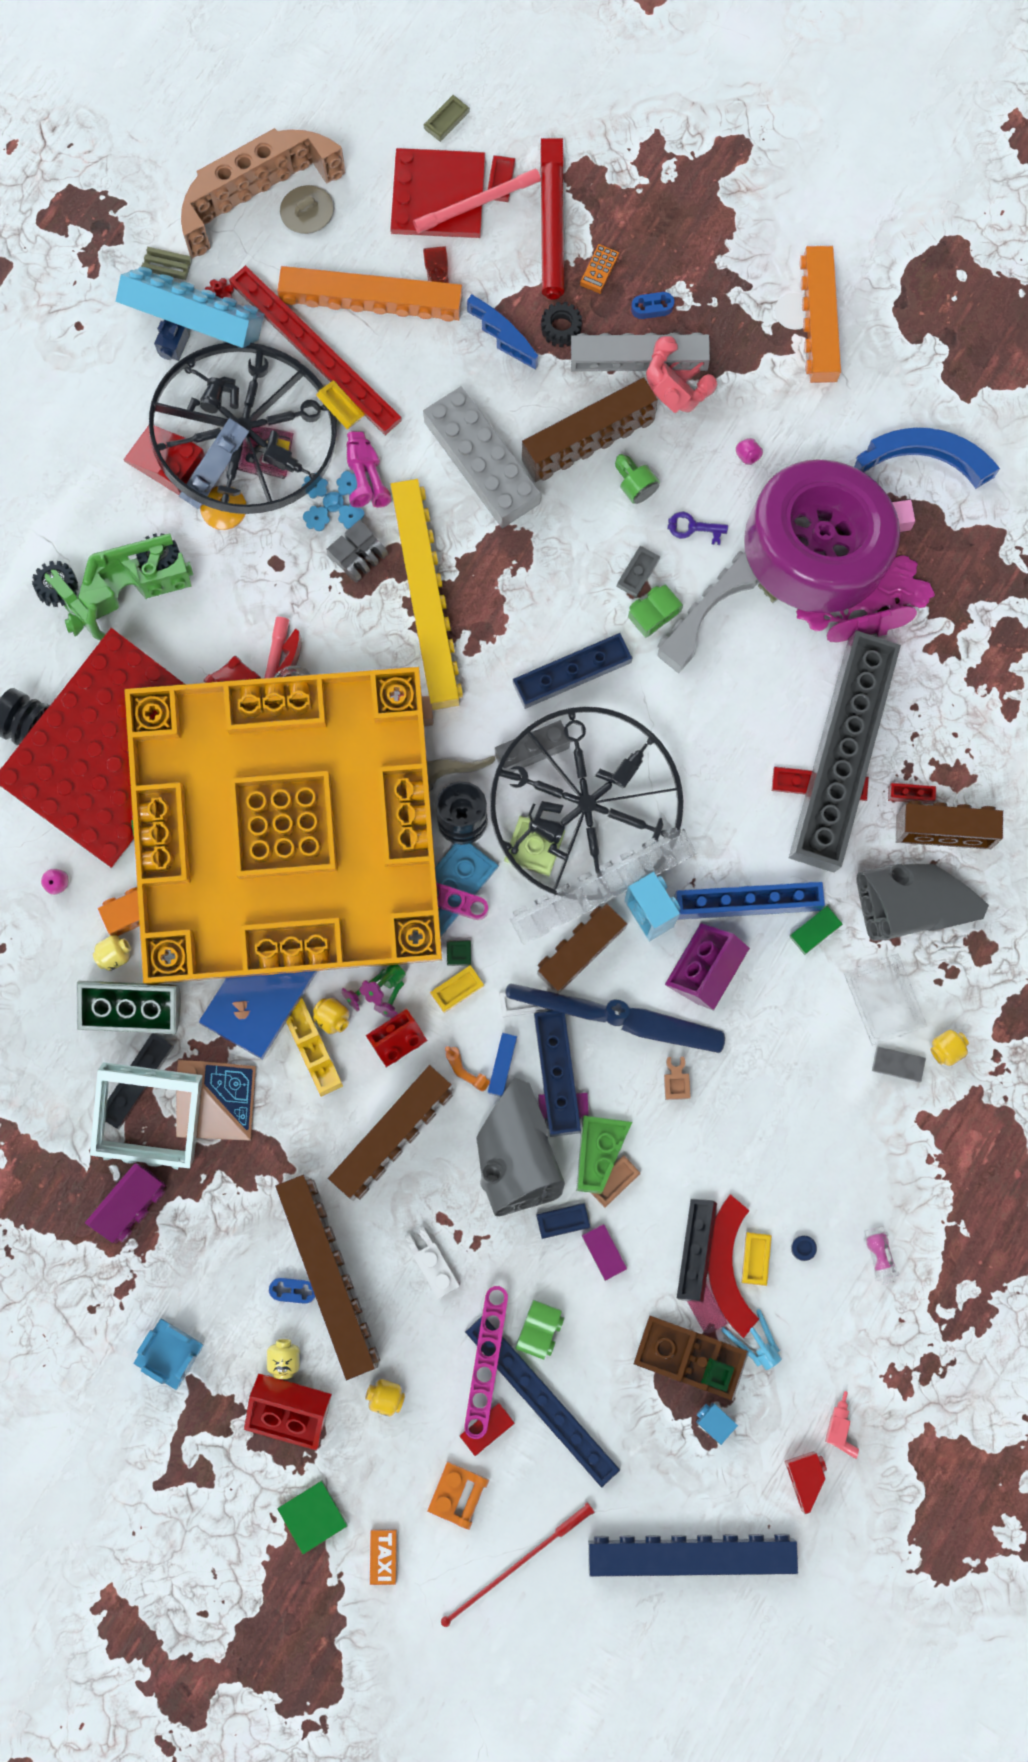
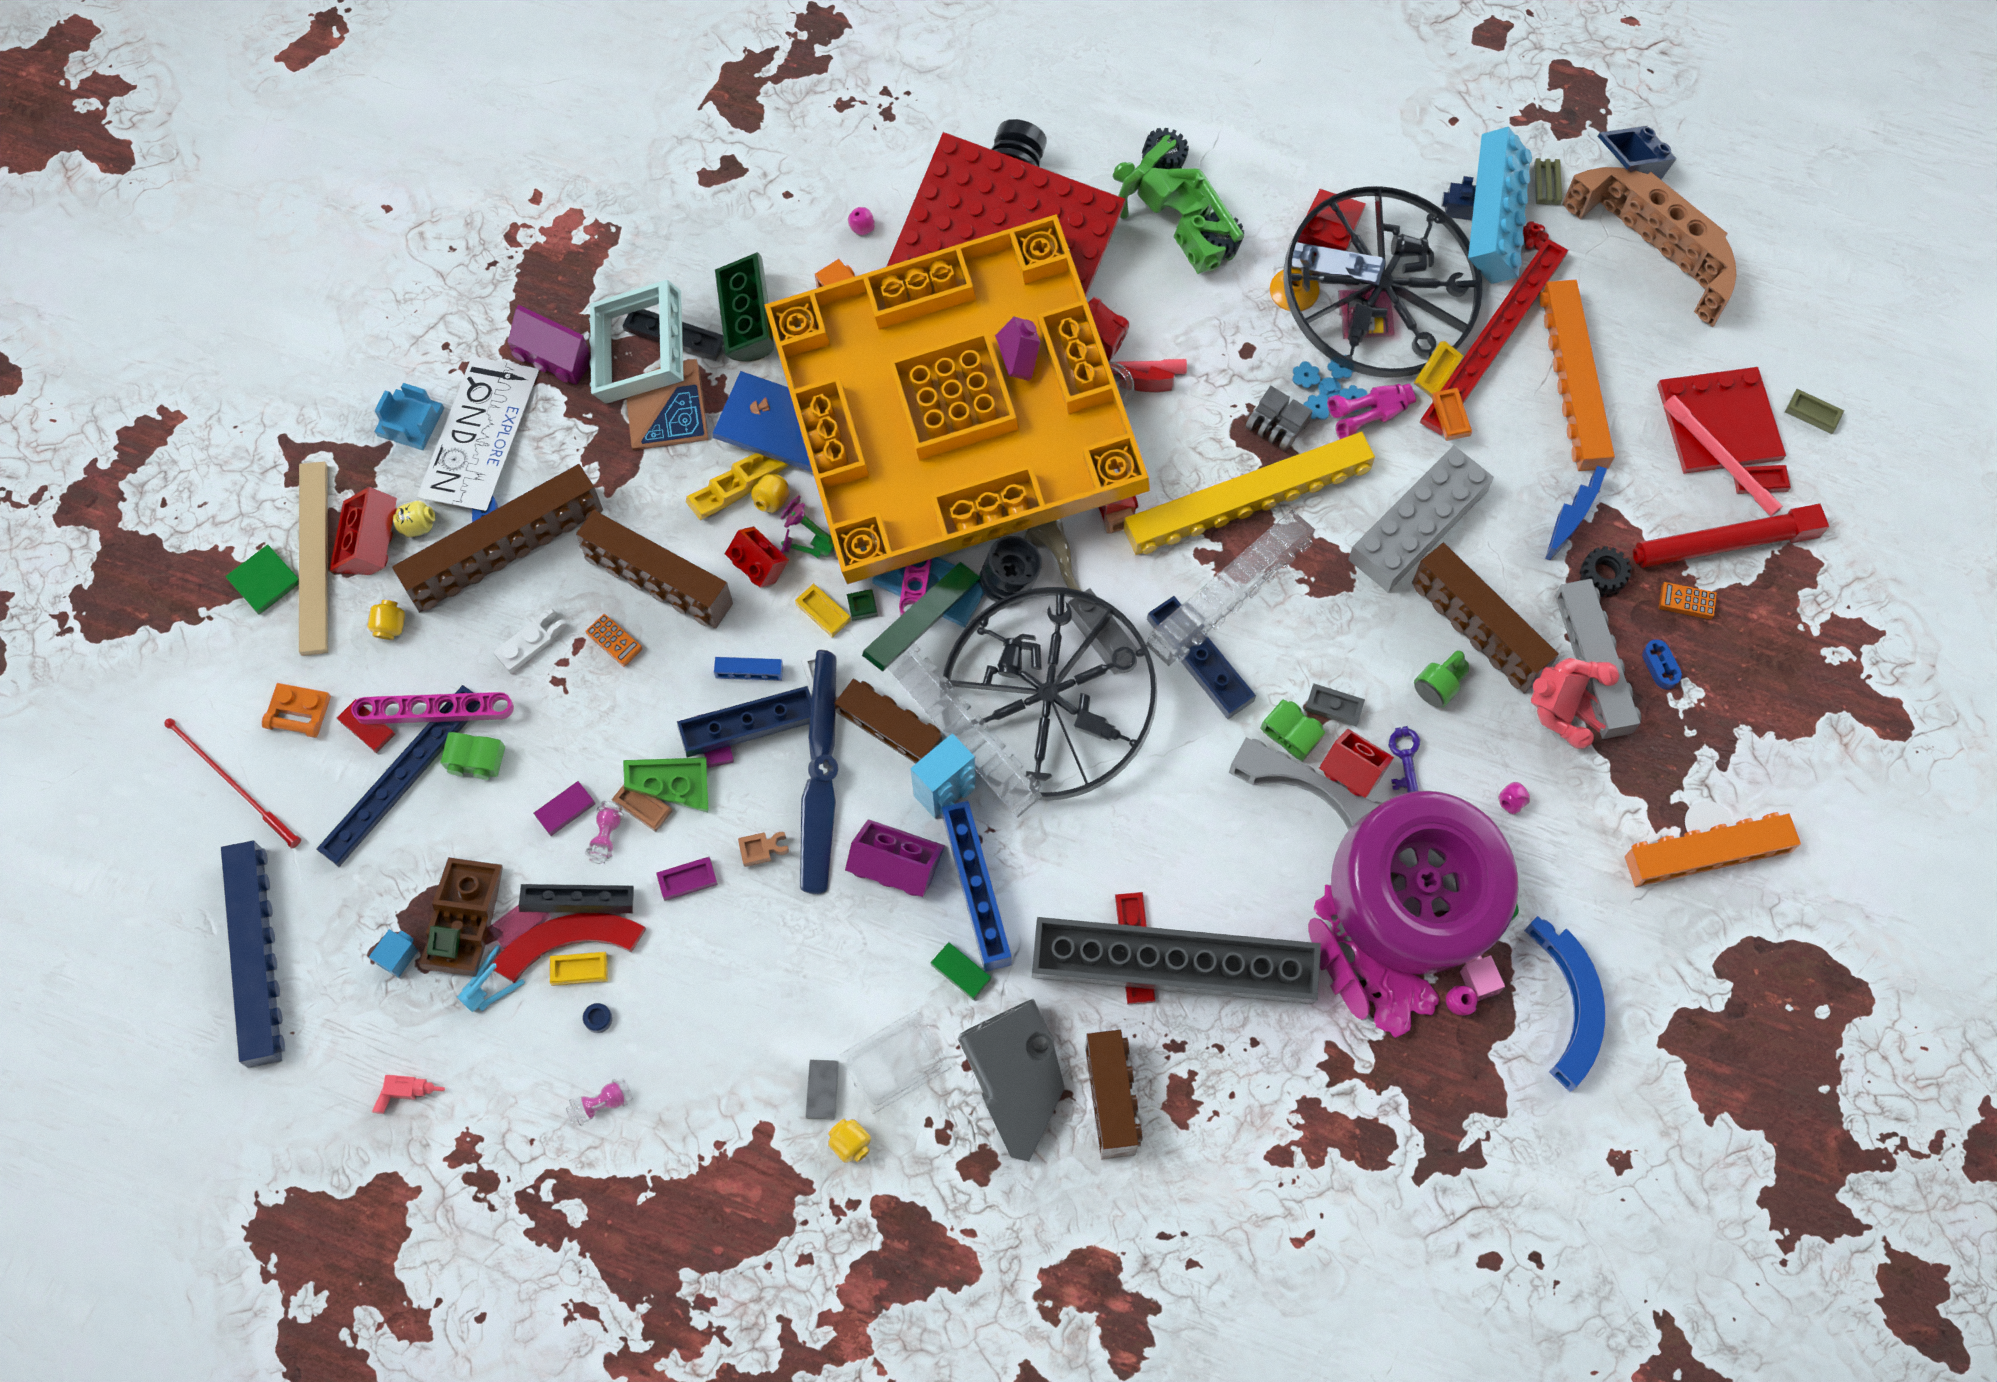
camera: 80 degrees right, 10 degrees down
light yellow head [93,935,131,971] -> none
dark tan shield [280,185,333,234] -> none
orange tile [370,1530,397,1585] -> none
clear red piece [423,246,449,283] -> none
orange piece [445,1046,490,1091] -> none
dark grey panel [476,1078,565,1217] -> none
yellowish green tile [504,816,565,877] -> none
dark blue tile [536,1203,590,1239] -> none
red slope [784,1451,827,1514] -> none
red piece [888,783,936,804] -> none
none -> tan tile [299,461,328,656]
none -> white sticker [417,356,539,511]
none -> orange tile [585,614,643,667]
none -> clear piece [585,801,624,864]
none -> magenta tile [656,857,718,901]
none -> dark green tile [862,562,981,672]
none -> magenta slope [995,316,1040,381]
none -> clear brick [1146,509,1315,666]
none -> red brick [1319,729,1394,798]
none -> orange tile [1432,388,1472,441]
none -> dark pink piece [1446,986,1478,1016]
none -> dark blue slope [1597,126,1677,180]

